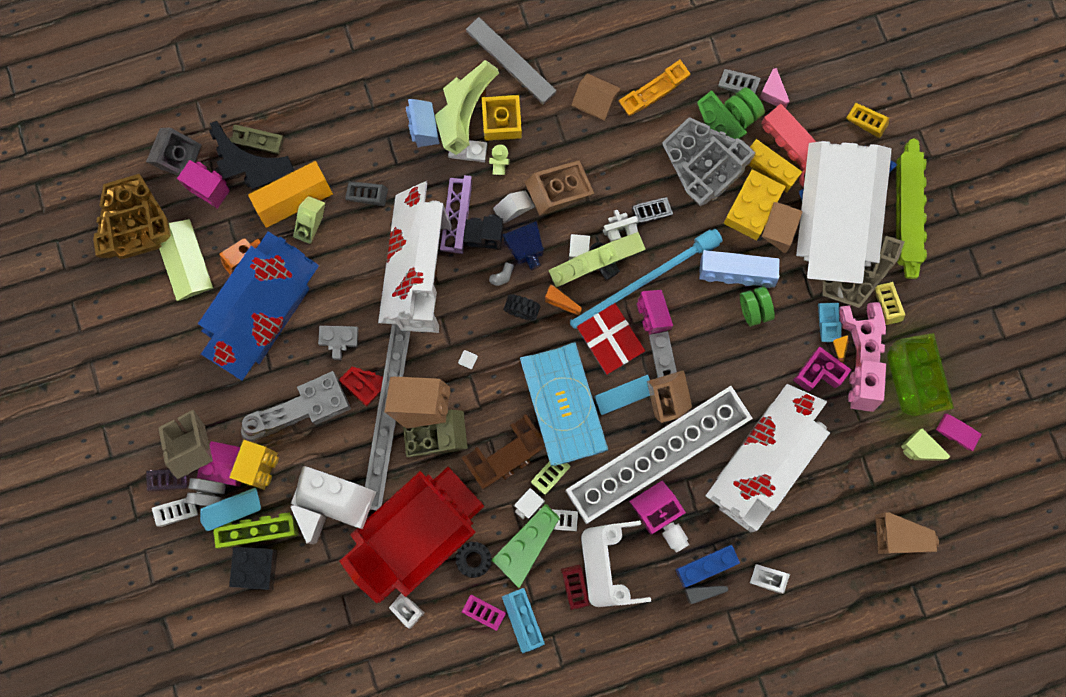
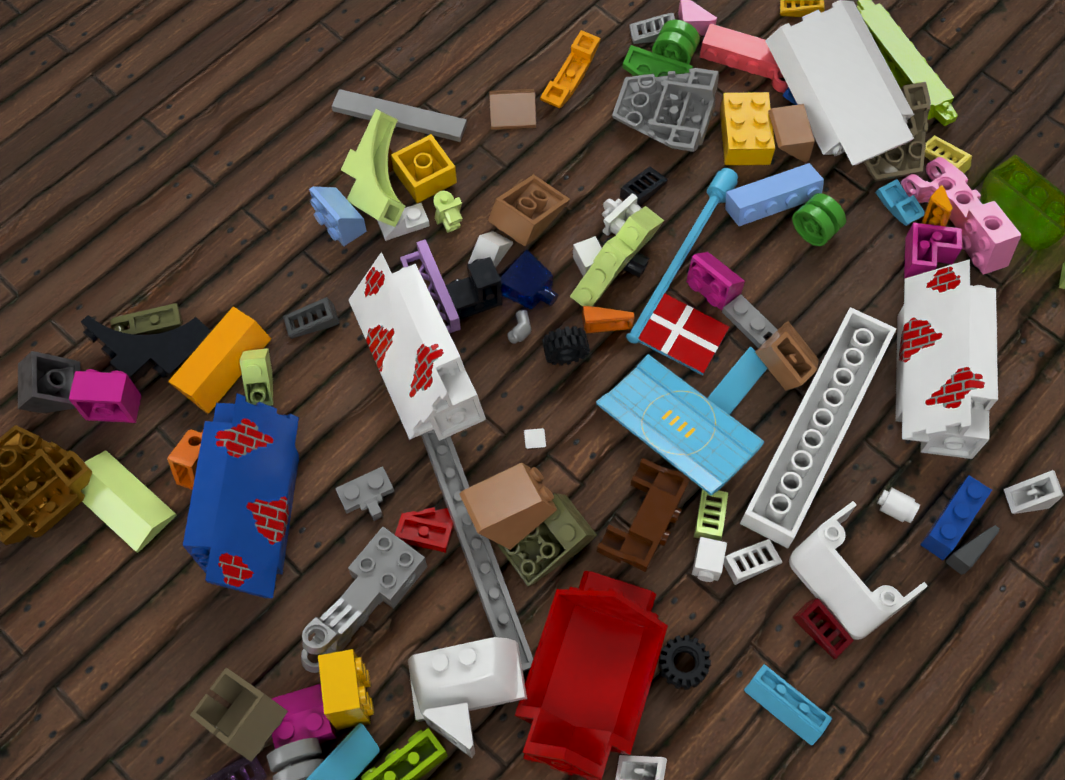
camera: 30 degrees left, 15 degrees down
dark pink slope [462,594,506,631] -> none
bright green wing [492,504,560,588] -> none
dark pink slope [629,481,686,535] -> none
yellow brick [748,139,802,192] -> none

